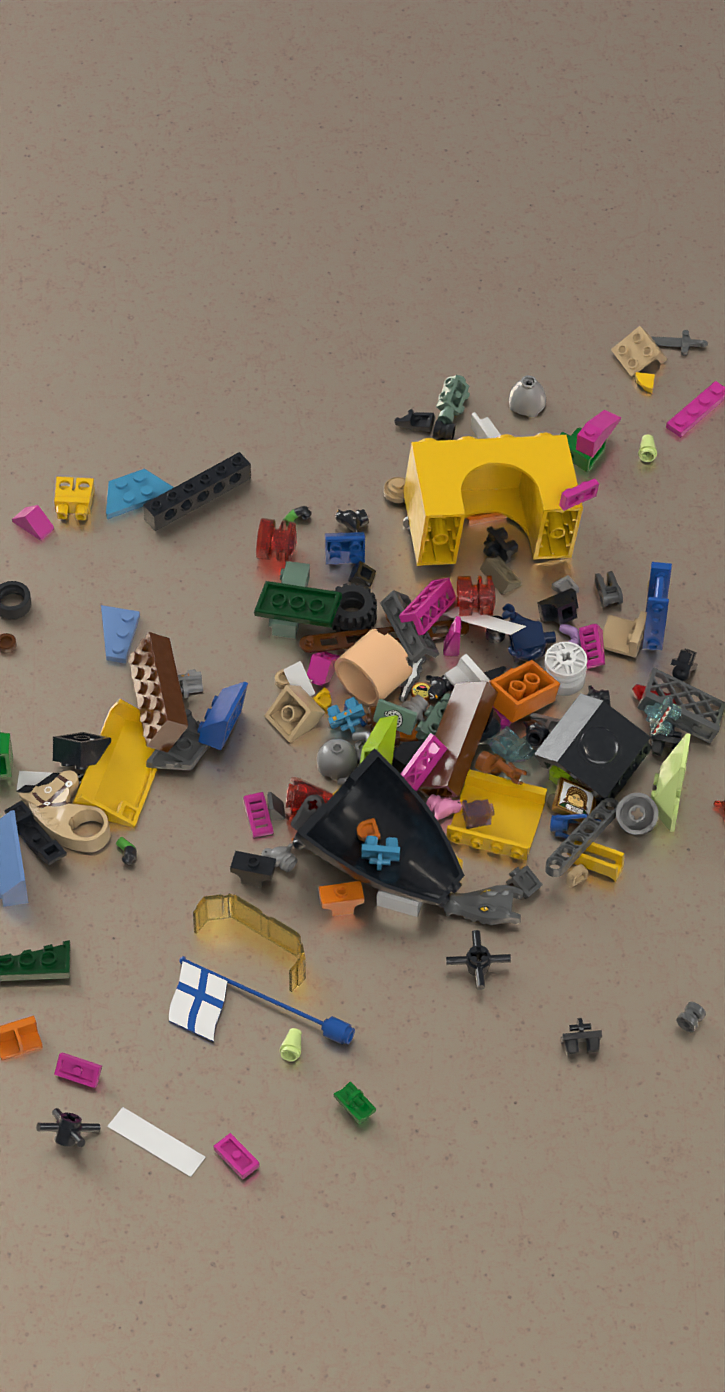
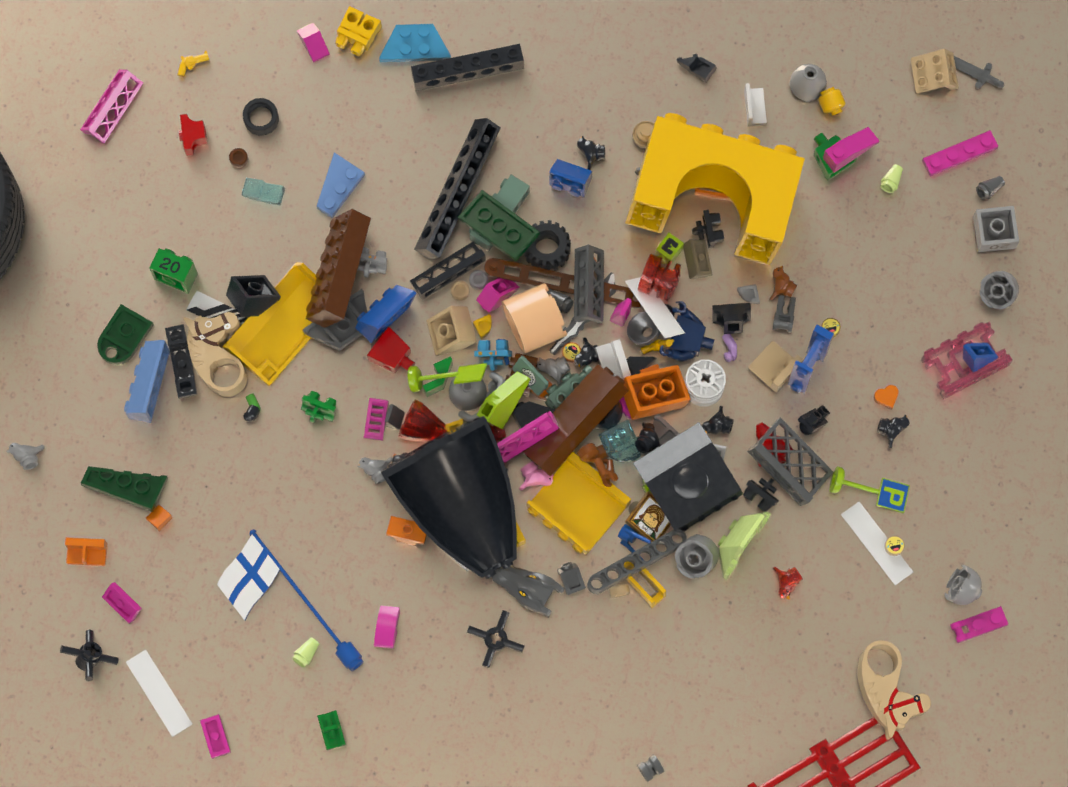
camera: 25 degrees right, 20 degrees up
clear yellow windscreen [193,893,306,992] -> none
black brick [230,850,276,887] -> none
clear red wheel [256,518,297,562] -> none
arm [283,506,312,526] -> none
white sticker [284,661,315,696] -> none
dark grey piece [290,794,325,831] -> none
black slope [348,561,376,587] -> none
orange tile [357,818,380,842] -> none
dark azure hips [362,836,400,871] -> none
dark pink fence [399,578,457,635] -> none
black wheel [433,420,456,440] -> none
sand green brick [436,375,470,424] -> none
brick [462,799,495,829] -> none
dark pink plate [559,478,599,511] -> none
black hips [560,1018,602,1054] -> none
dark pink slope [579,624,605,669] -> none
yellow tile [635,372,655,393] -> none
clear light blue hips [644,696,681,737] -> none
none -> orange slope [146,505,173,531]
none -> clear light blue slope [241,178,285,206]
none -> green hips [301,391,337,423]
none -> red torso [367,327,415,373]
none -> dark pink slope [374,606,400,648]
none -> lime piece [407,363,487,392]
none -> black fence [410,241,486,300]
none -> black brick [414,118,501,259]
none -> green slope [423,356,453,397]
none -> light grey tile [469,270,488,290]
none -> flat silver piece [627,312,660,346]
none -> yellow piece [640,339,674,355]
none -> lime brick [655,233,684,266]
none -> dark orange animal [769,266,797,301]
none -> yellow head [818,87,846,116]

